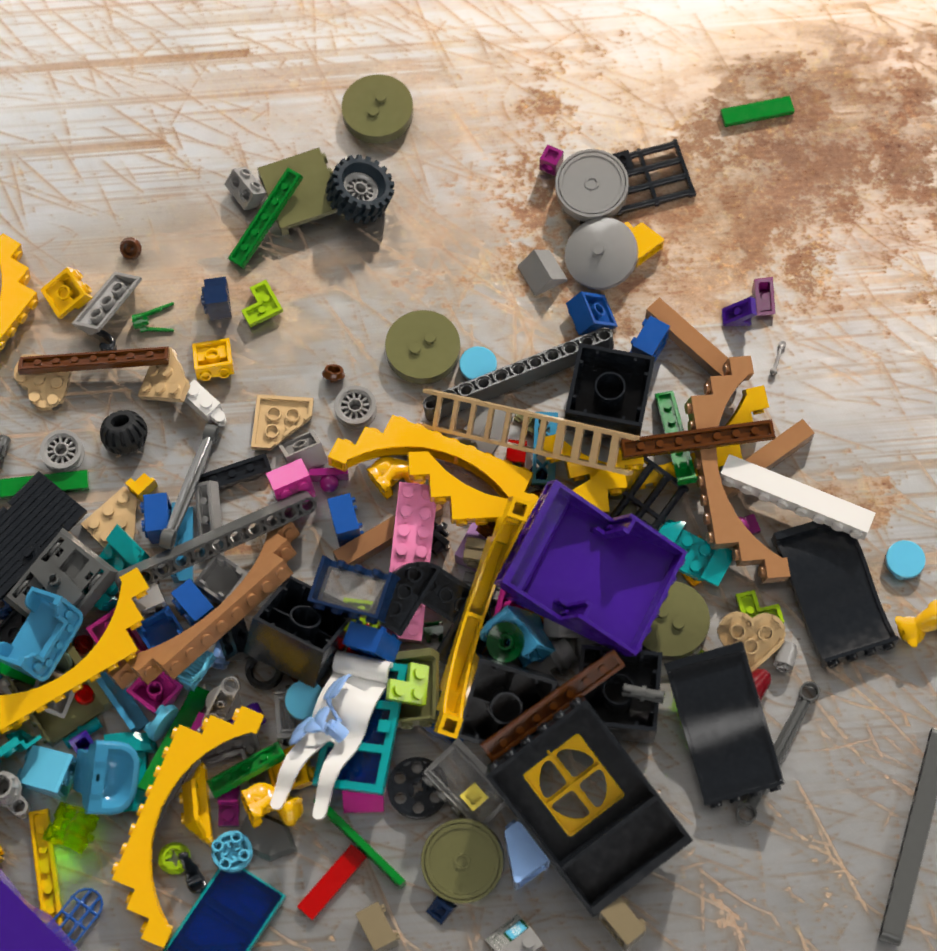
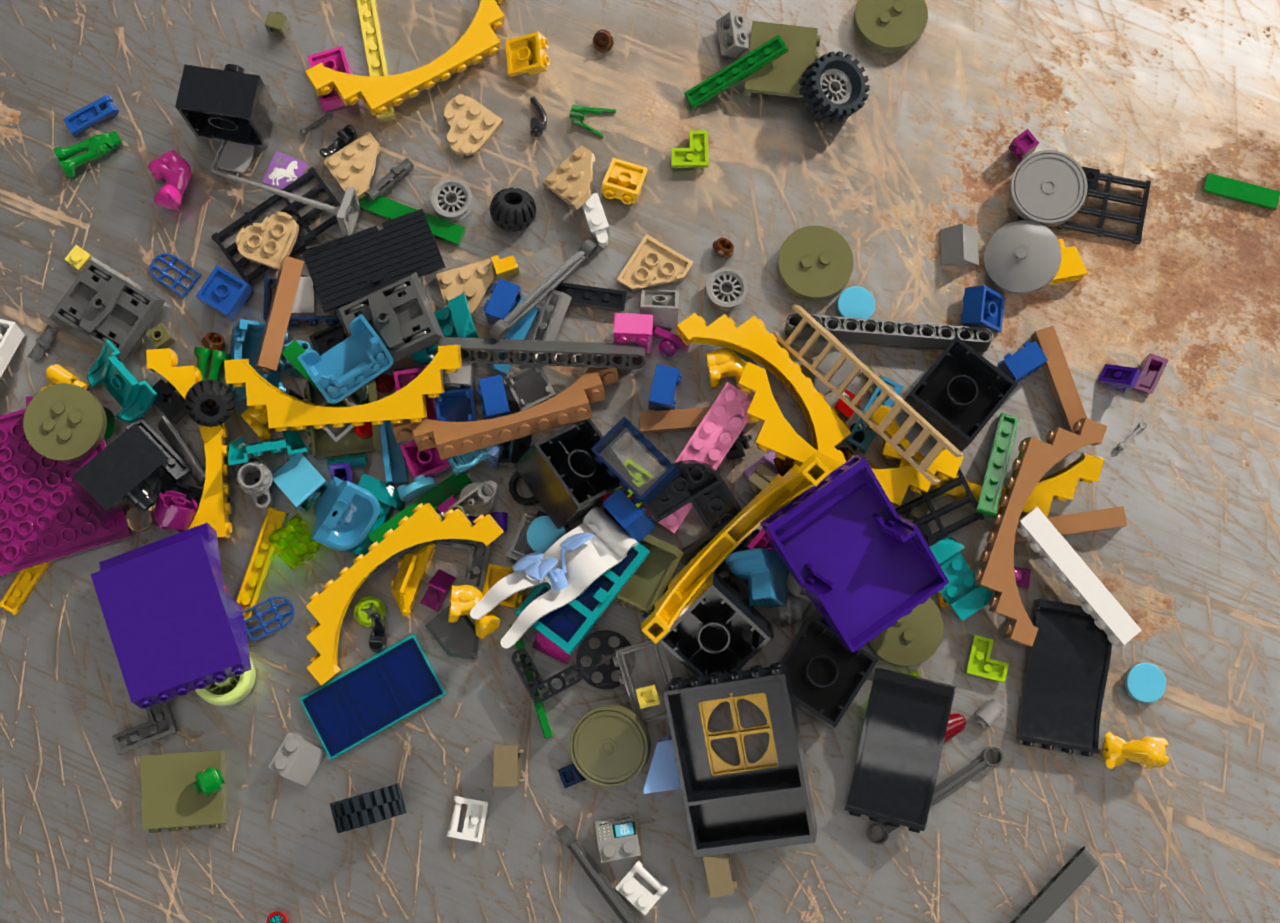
camera: 25 degrees right, 10 degrees up
reddish brown tile [18,346,170,375] -> none
light grey slope [72,272,142,335] -> none
dark blue brick [201,276,232,320] -> none
green tile [207,741,286,799] -> none
medium azure tile [211,831,253,873] -> none
red tile [297,844,367,921] -> none
lime plate [386,662,429,707] -> none
dark green tile [423,621,444,643] -> none
reddish brown tile [480,648,625,762] -> none
dark green dish [486,622,524,663] -> none
reddish brown tile [620,419,776,460] -> none
dark grey pin [622,683,665,704] -> none
tan plate [717,611,786,672] -> none
none -> black beam [511,649,583,703]

